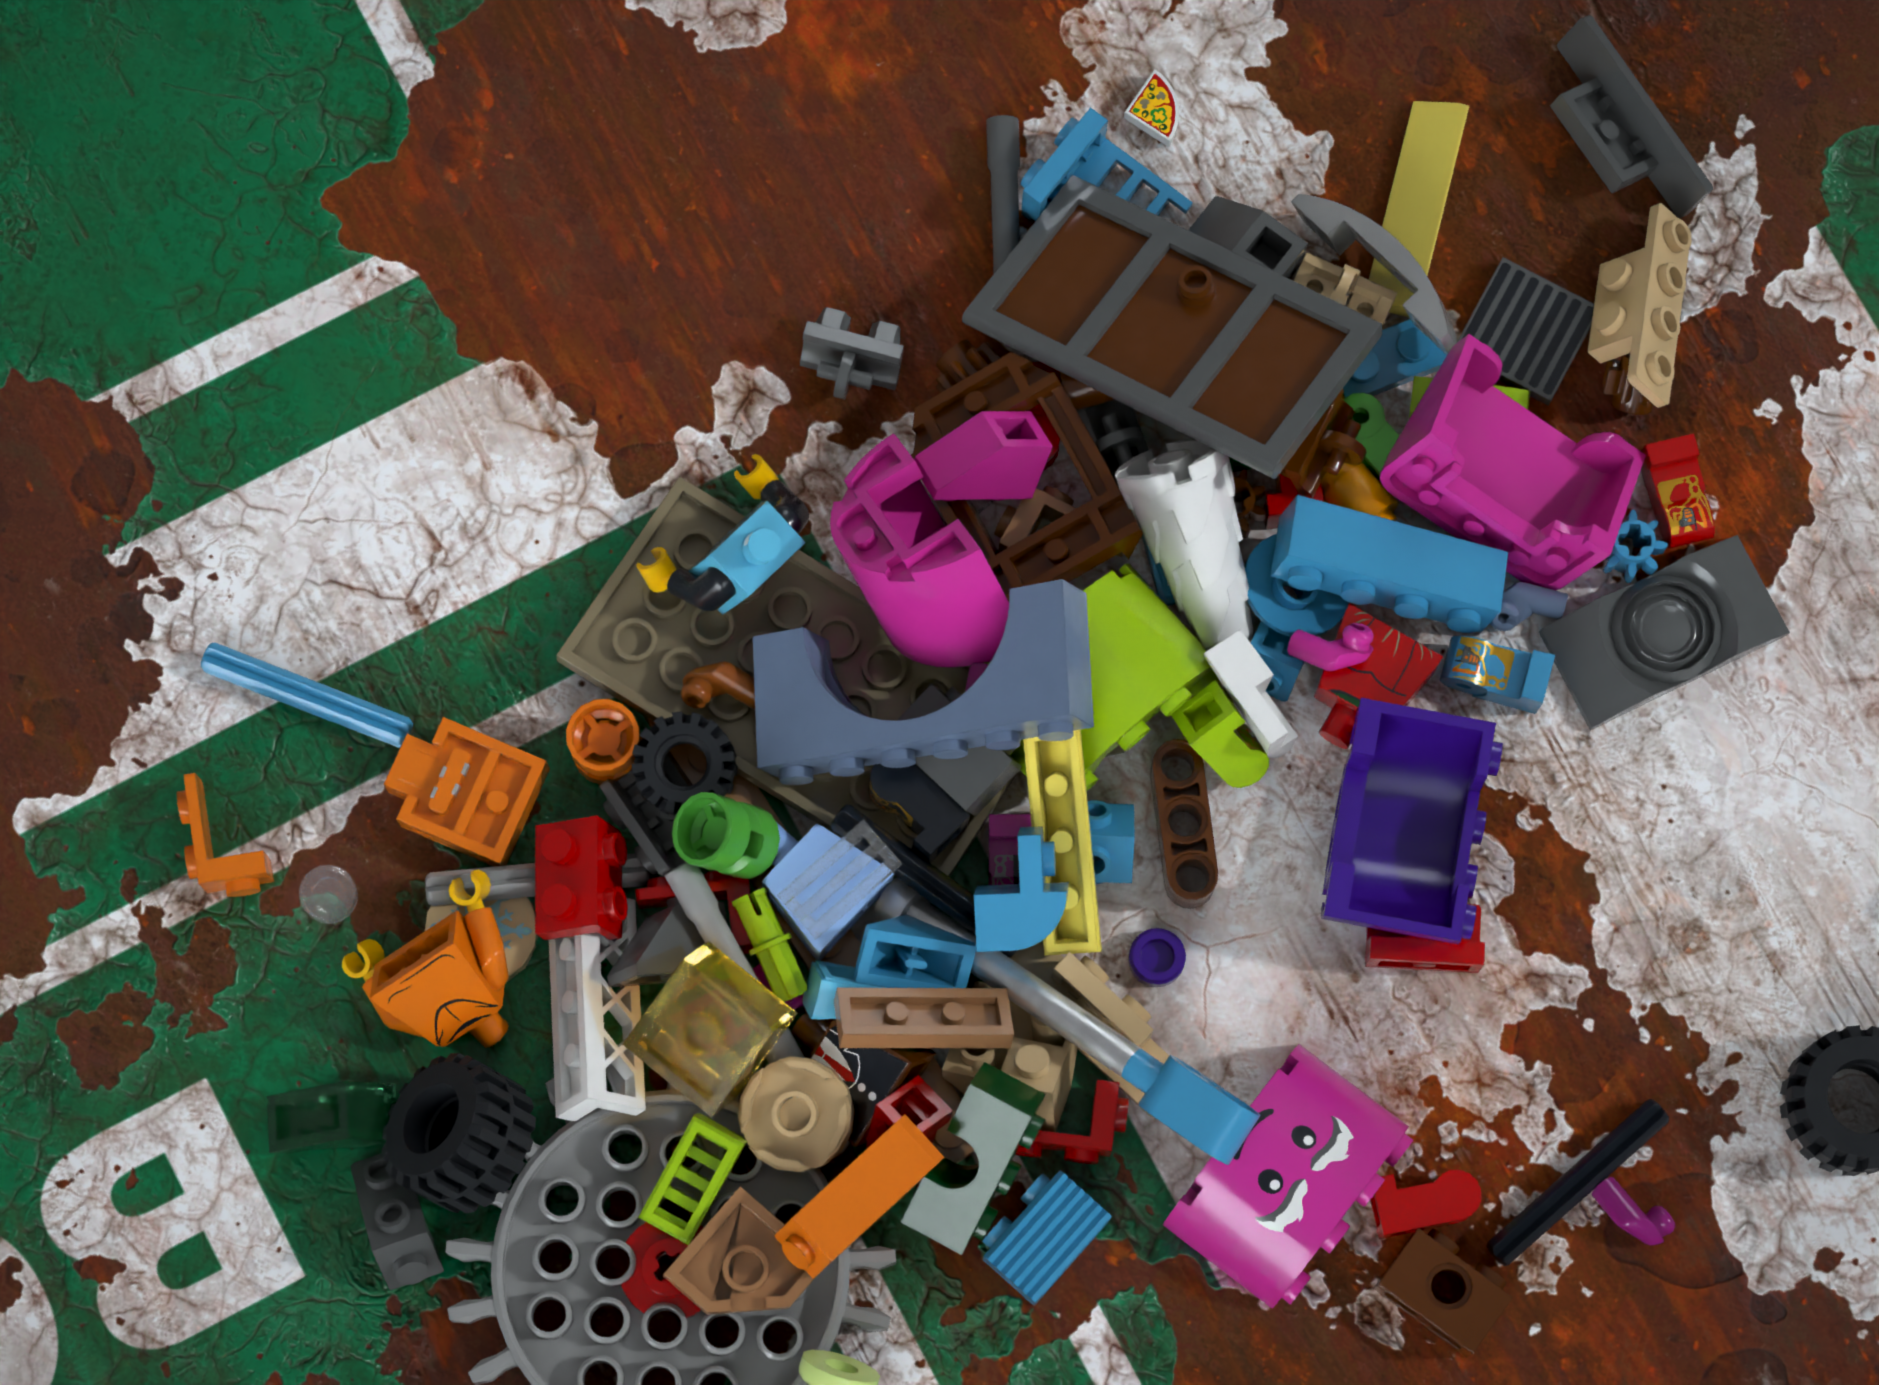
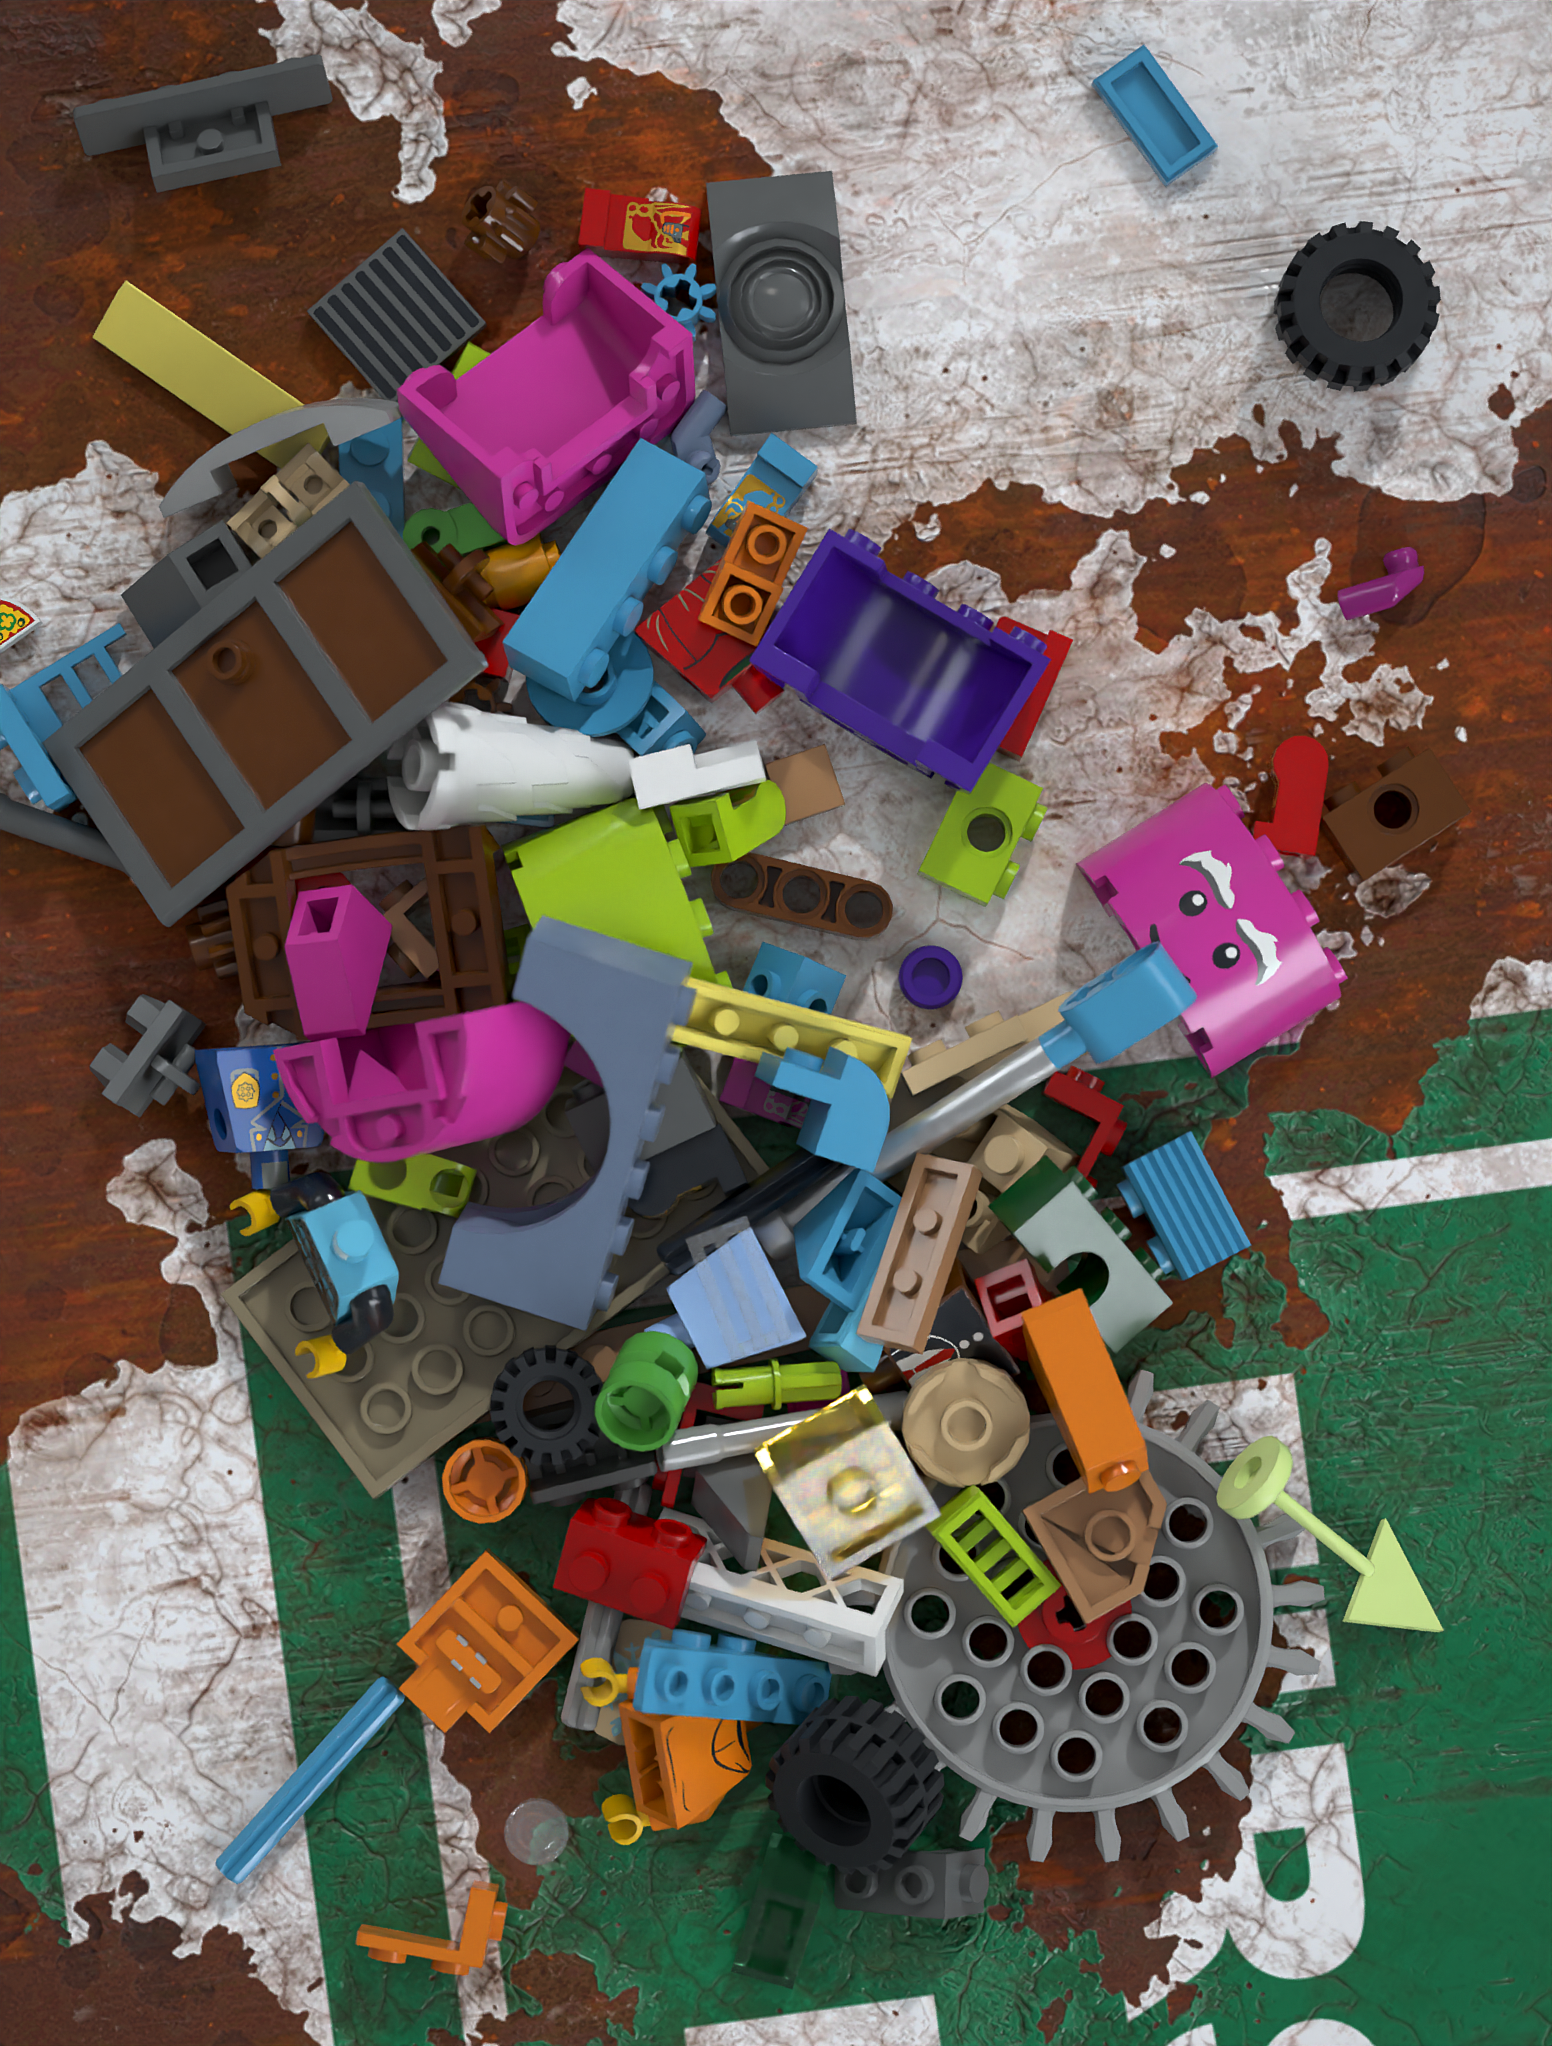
camera: 70 degrees left, 10 degrees up
dark orange arm [680,661,755,710] -> none
dark pink arm [1287,623,1374,671] -> none
black axle [1486,1099,1670,1266] -> none
tan bracket [1588,203,1692,408] -> none
none -> blue torso [195,1042,324,1189]
none -> lime leg [348,1153,477,1219]
none -> dark azure bracket [633,1629,832,1725]
none -> orange slope [698,500,808,647]
none -> medium nougat tile [764,744,845,826]
none -> lime brick [917,762,1048,907]

